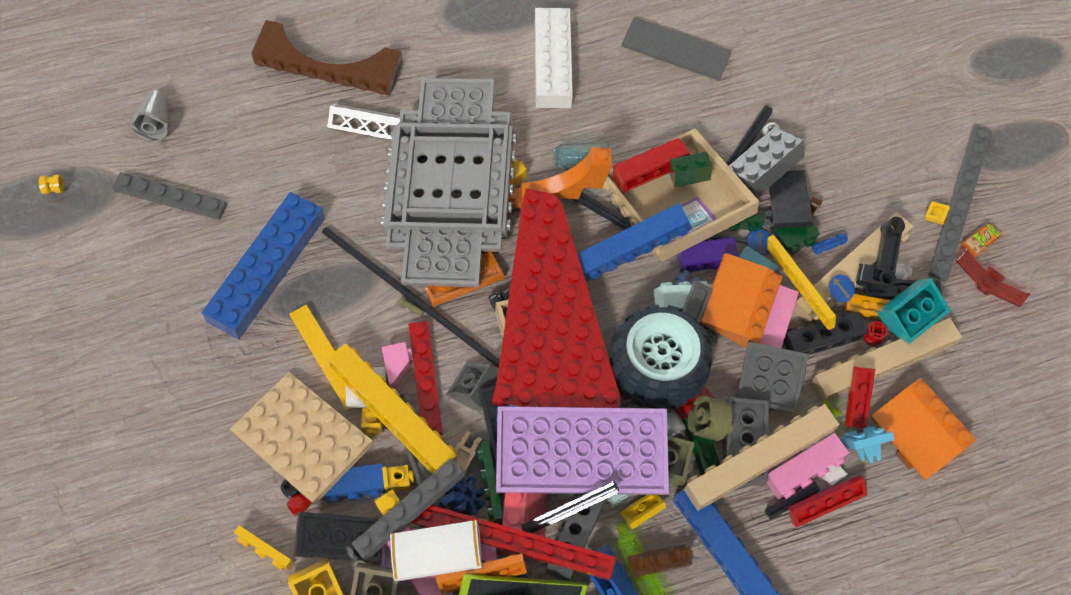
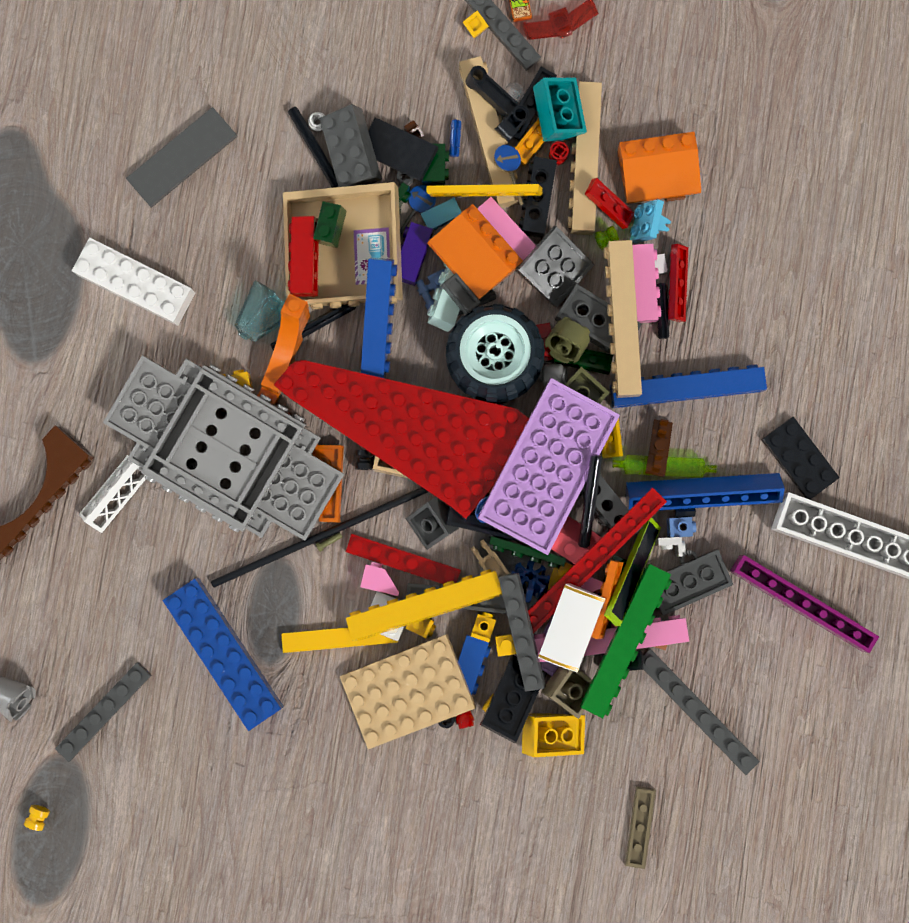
camera: 60 degrees left, 20 degrees up
yellow plate [234,525,294,571] -> none

